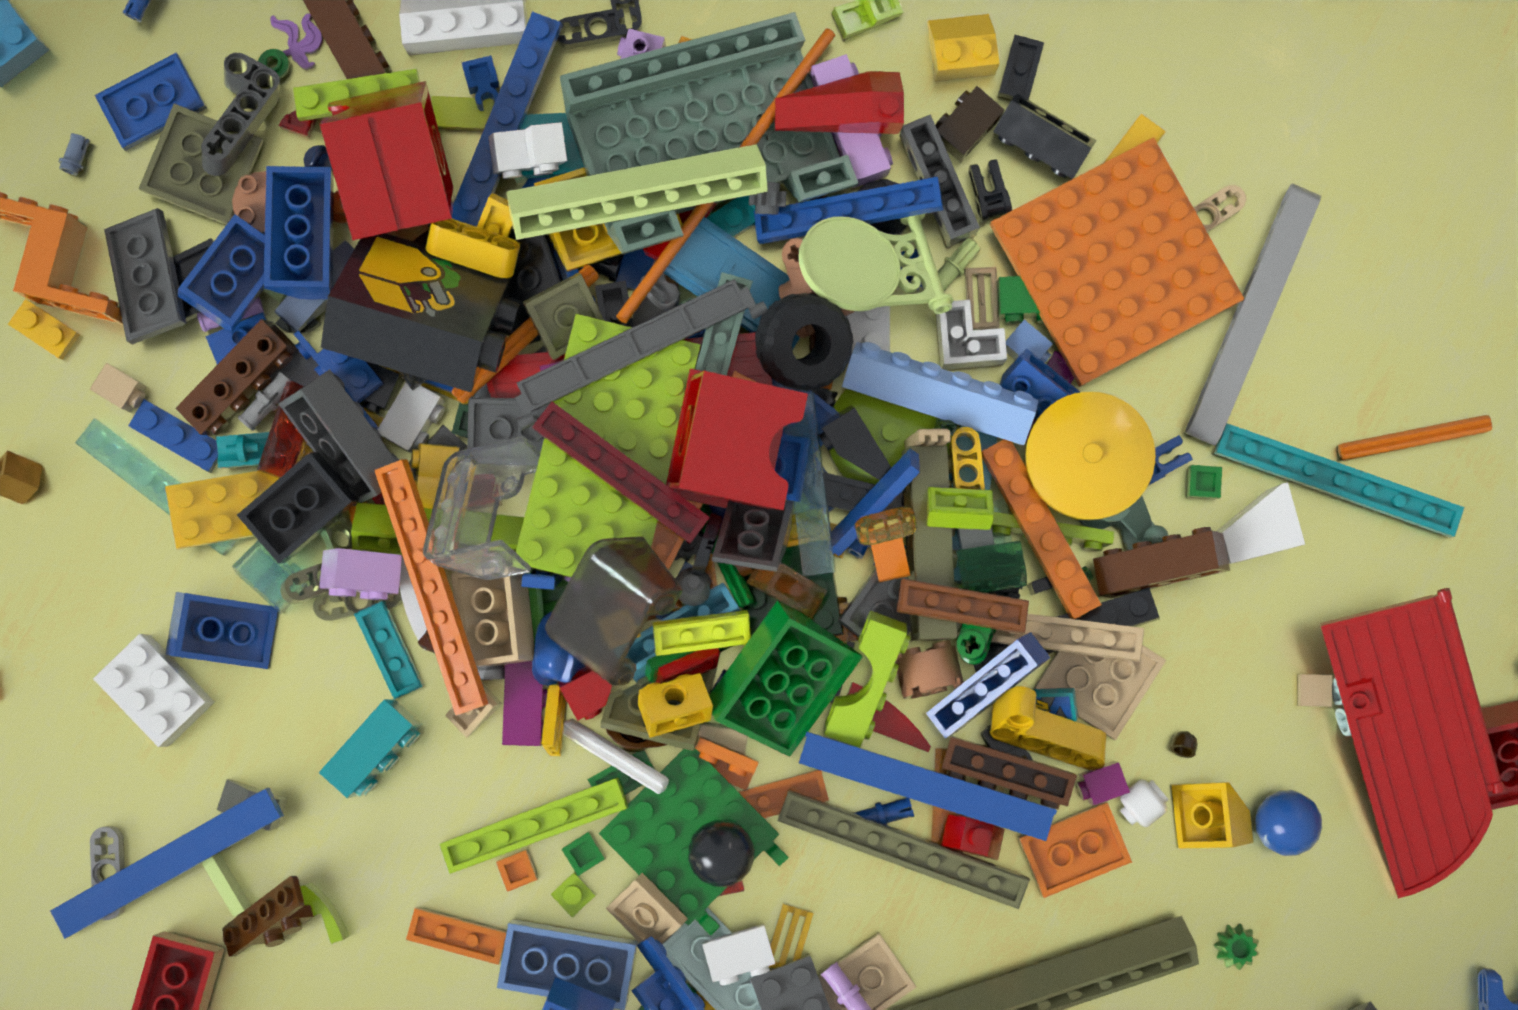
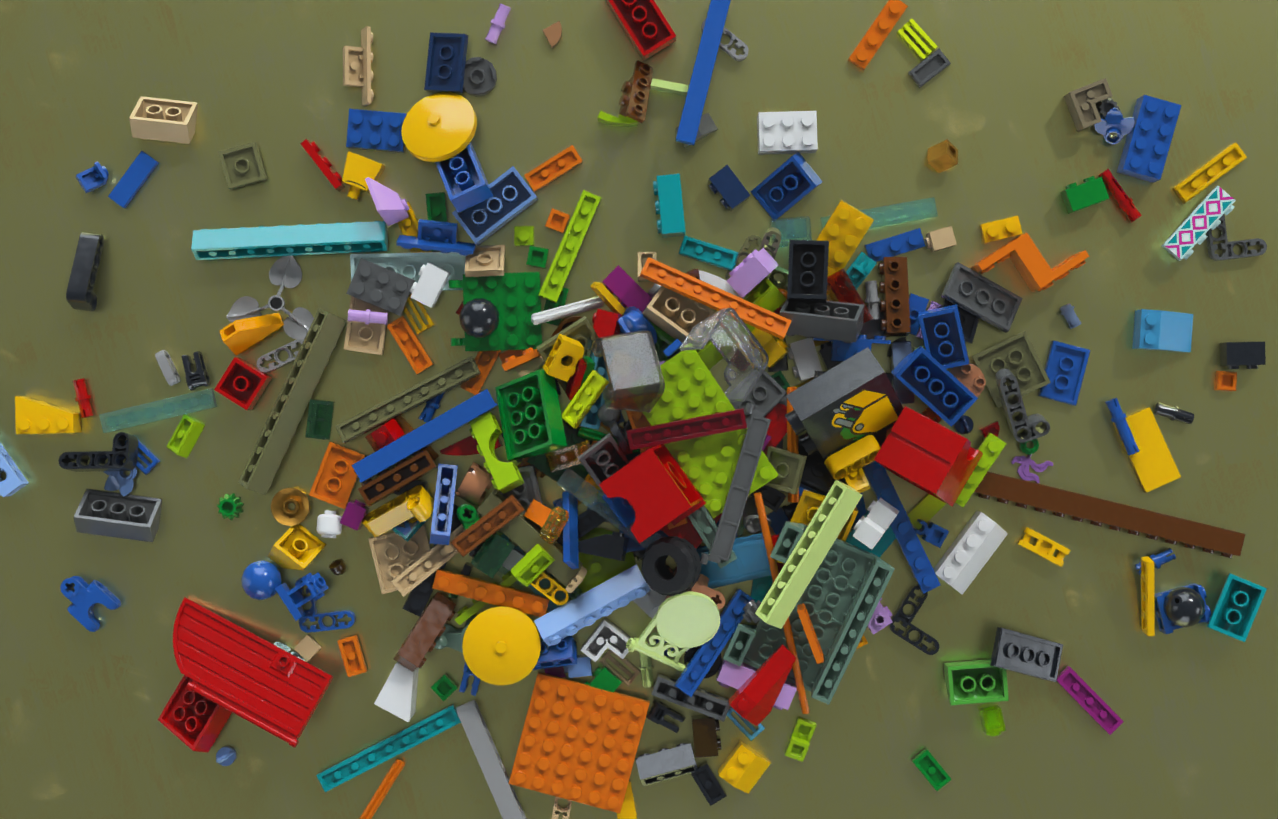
camera: 135 degrees right, 5 degrees up
none -> pearl gold dish [271,488,310,526]
none -> blue tile [275,572,328,621]
none -> blue beam [295,577,356,633]
none -> clear green hinge [305,399,334,440]
none -> orange plate [337,634,368,677]
none -> orange plate [387,316,434,375]
none -> dark blue brick [708,165,750,211]
none -> medium azure tile [727,707,765,741]
none -> orange tile [797,603,824,664]

